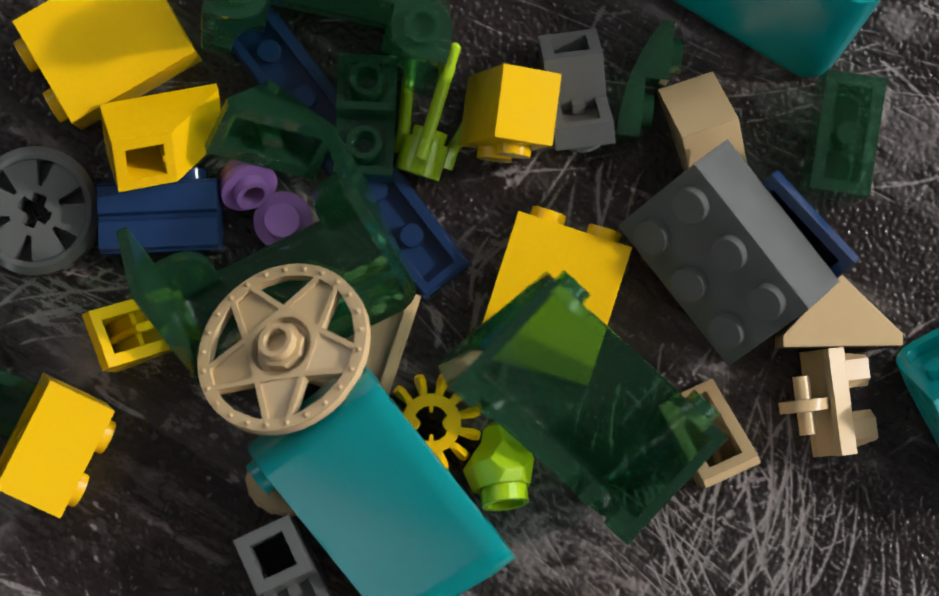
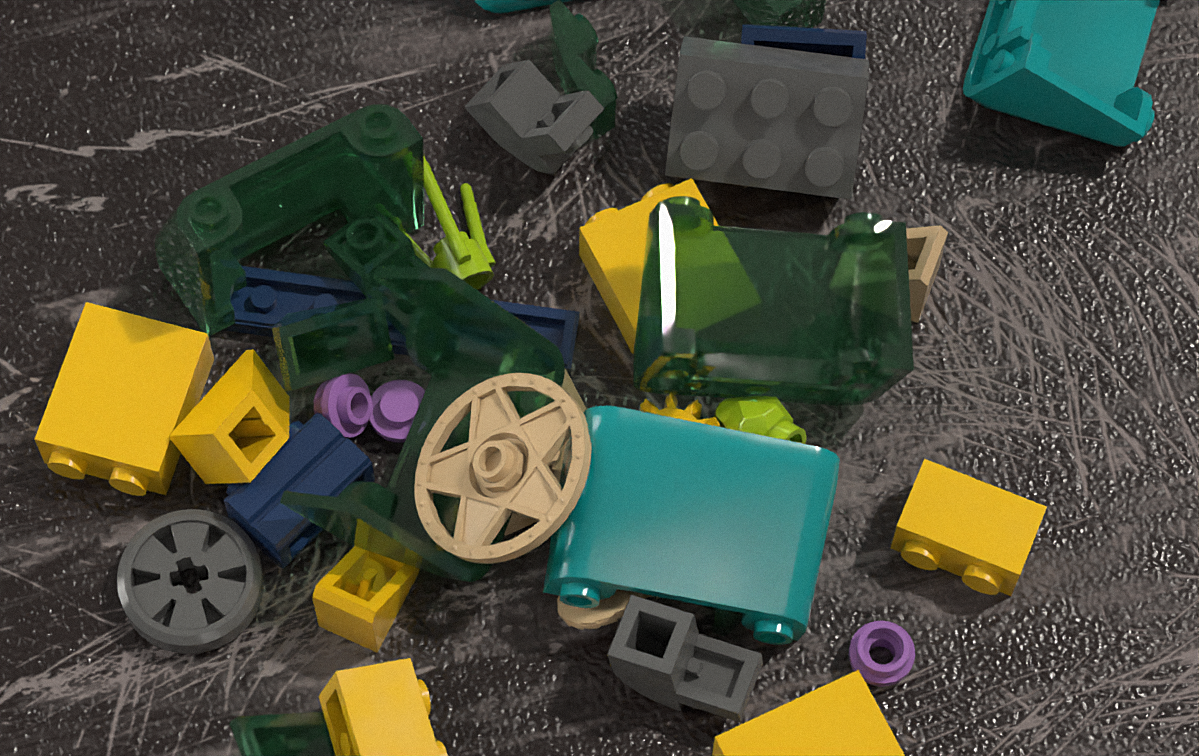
camera: 45 degrees left, 20 degrees down
yellow brick [459,64,562,163] -> none
tan slope [657,71,747,171] -> none
tan slope [775,275,903,349] -> none
tan hips [778,347,878,457] -> none

